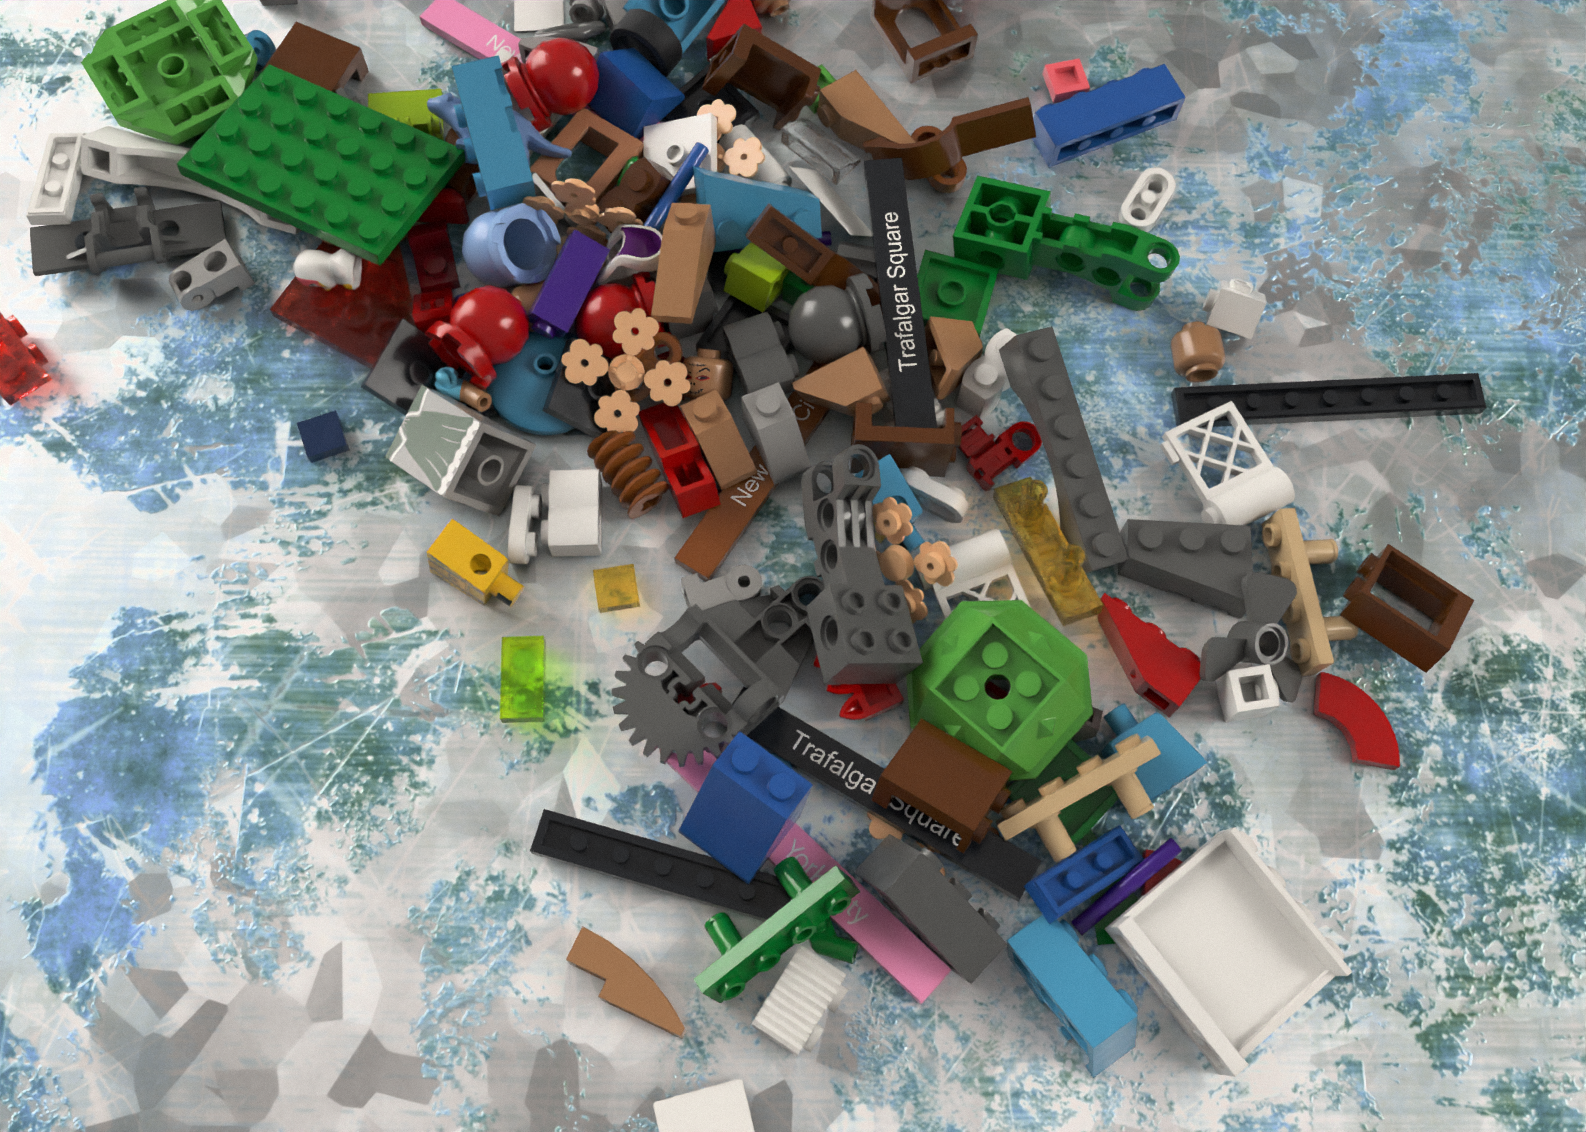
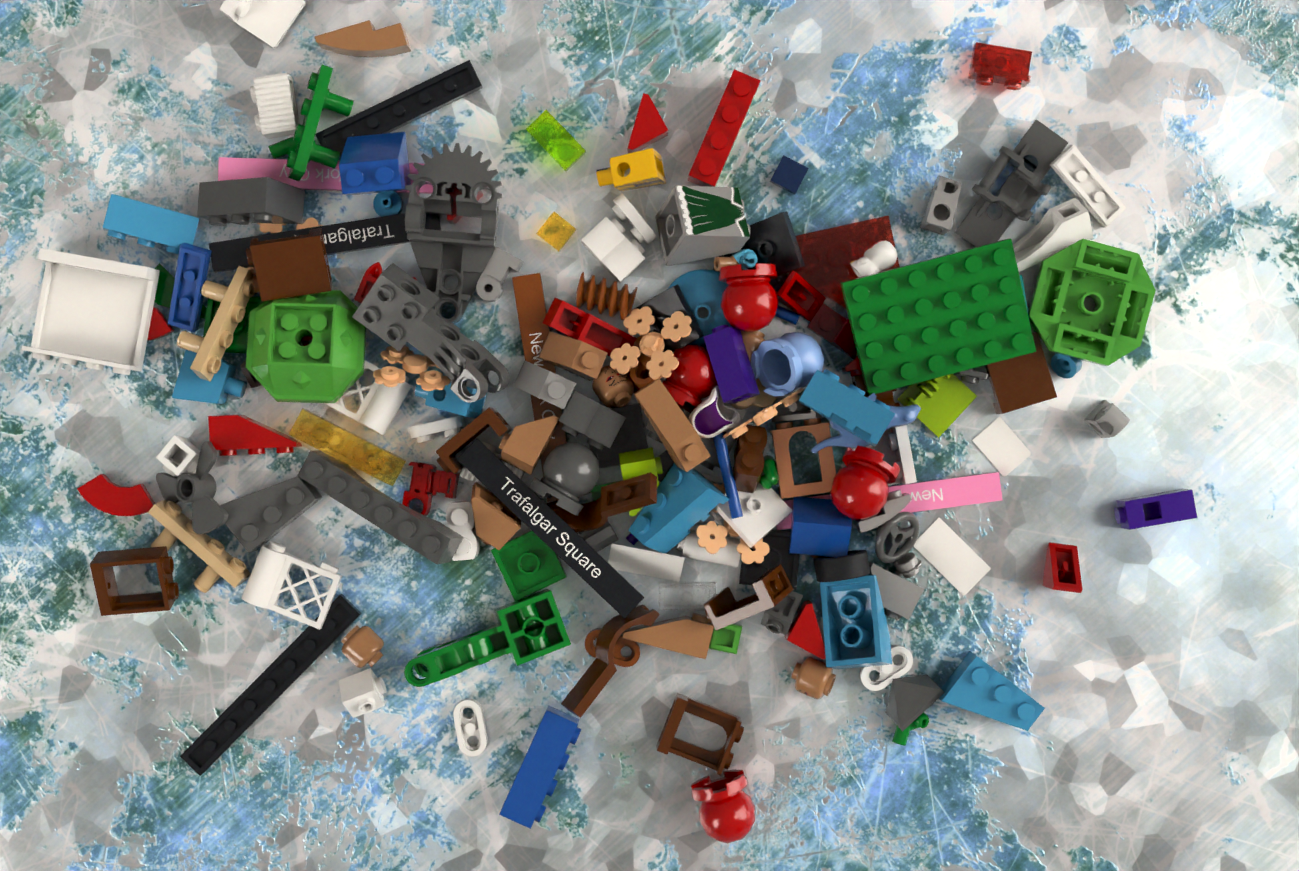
camera: 145 degrees right, 20 degrees up
coral plate [1043,58,1090,103] -> none
dark purple bar [1071,838,1182,936] -> none
none -> red slope [627,93,668,154]
none -> red brick [688,69,760,187]
none -> white sticker [972,416,1031,477]

